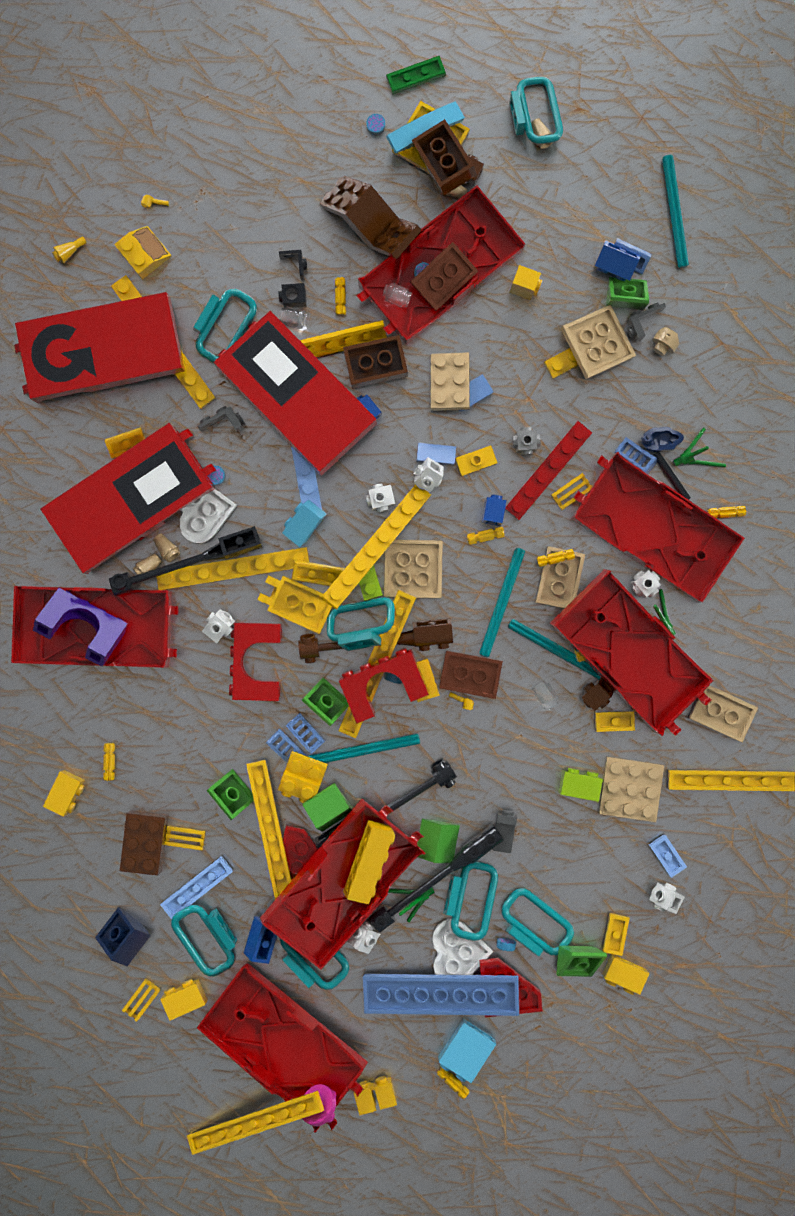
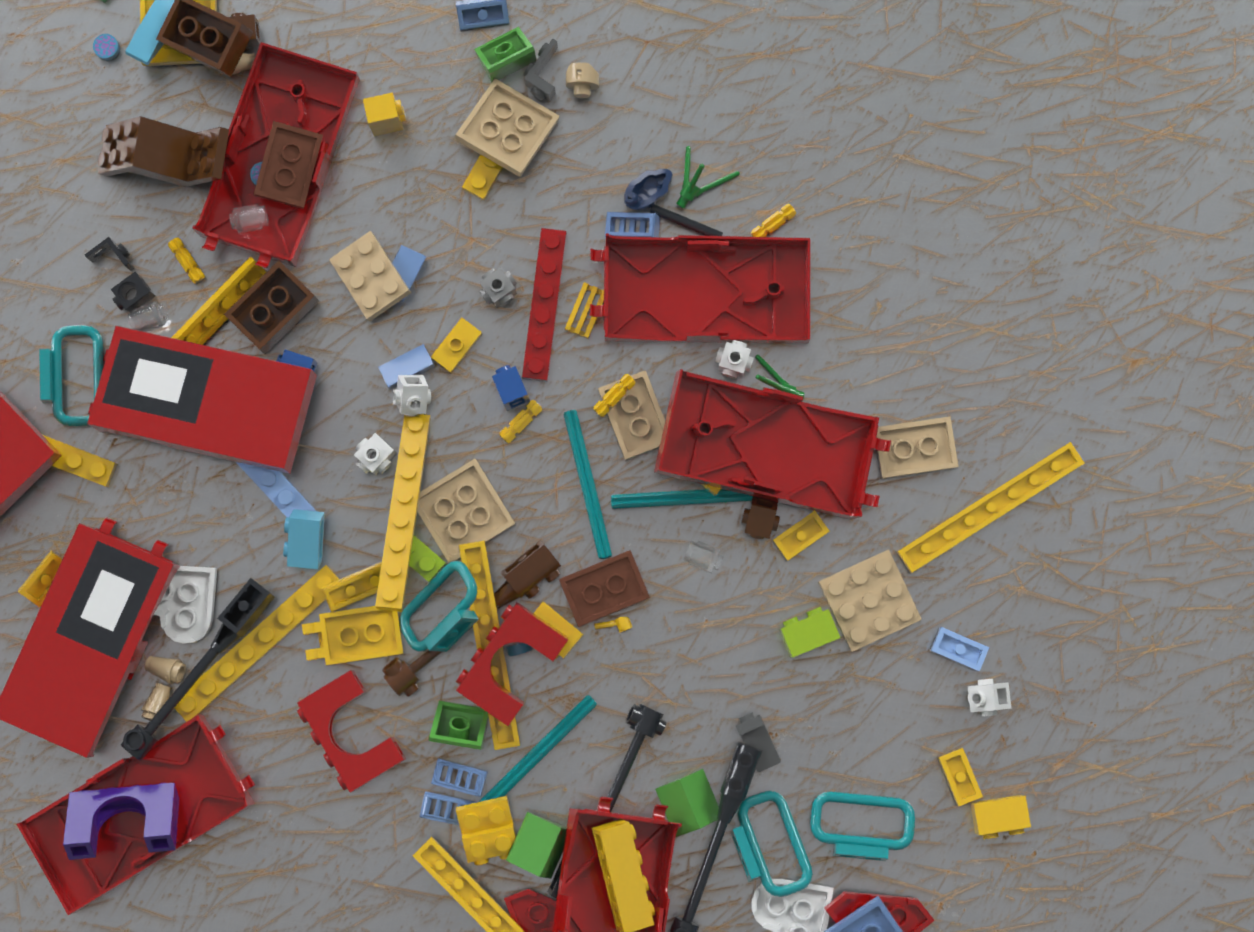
camera: 25 degrees left, 5 degrees down
dark grey bracket [197,406,244,432] -> none
white brick [202,609,235,643] -> none
bright green slope [206,769,254,820] -> none
dark azure tile [208,466,225,485] -> none
green plant [388,887,435,923] -> none
dark azure tile [496,938,516,951] -> none
bright green slope [556,945,607,977] -> none
blue brick [595,240,641,281] -> none

